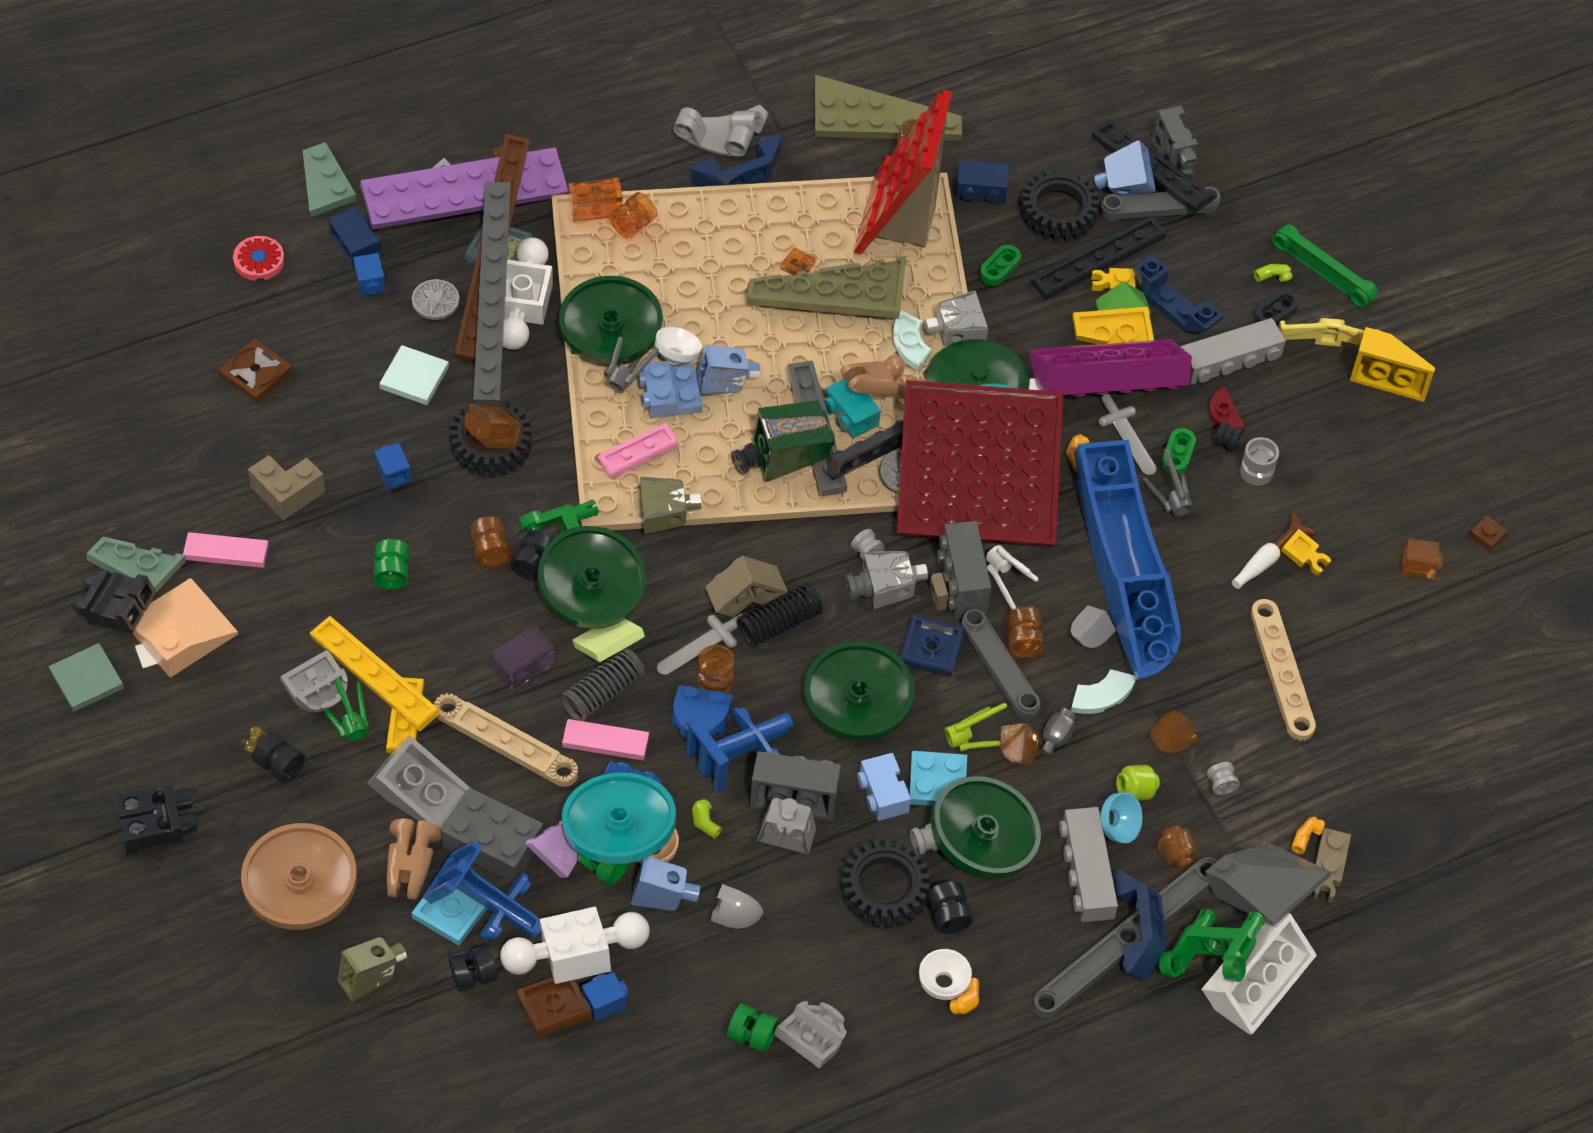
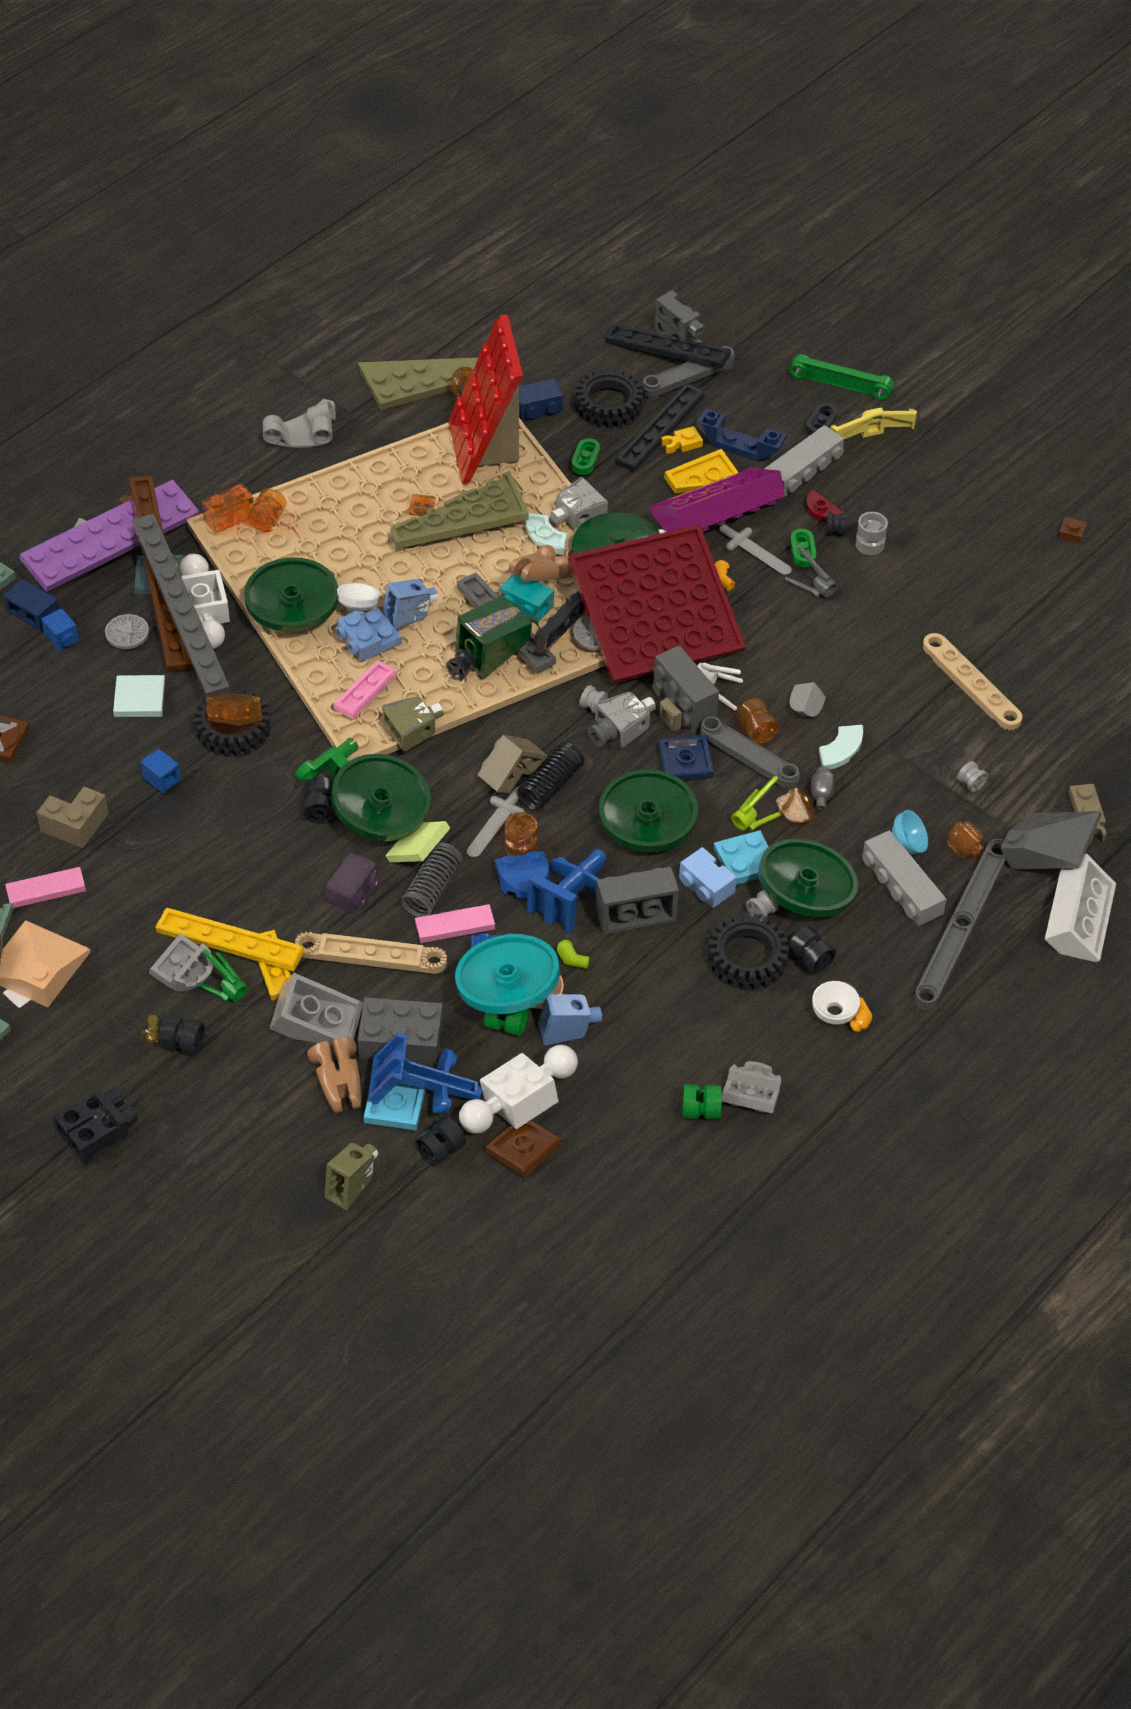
camera: 20 degrees left, 5 degrees down
medium nougat dish [241,823,357,930] -> none
green wheel [373,539,410,590] -> none
clear orange wheel [470,516,510,567] -> none
lavender wing [525,821,579,878] -> none
blue brick [582,972,629,1022] -> none
dark grey plant [606,337,659,392] -> none
dark blue slope [690,134,781,187] -> none
light grey brick [711,884,764,929] -> none
light grey torso [757,798,816,854] -> none
blue slope [1074,440,1181,680] -> none
torso [1094,141,1156,196] -> none
bright green slope [1095,281,1151,316] -> none
dark blue slope [1114,869,1167,982] -> none
lime head [1116,765,1160,801] -> none
clear orange brick [1151,710,1198,753] -> none
green connector [1159,909,1265,982] -> none
white piece [1232,512,1315,589] -> none
lime arm [1253,264,1293,282] -> none
yellow plate [1281,529,1331,576] -> none
light orange arm [1291,817,1325,854] -> none
yellow slope [1350,327,1435,402] -> none
clear orange brick [1402,538,1443,579] -> none

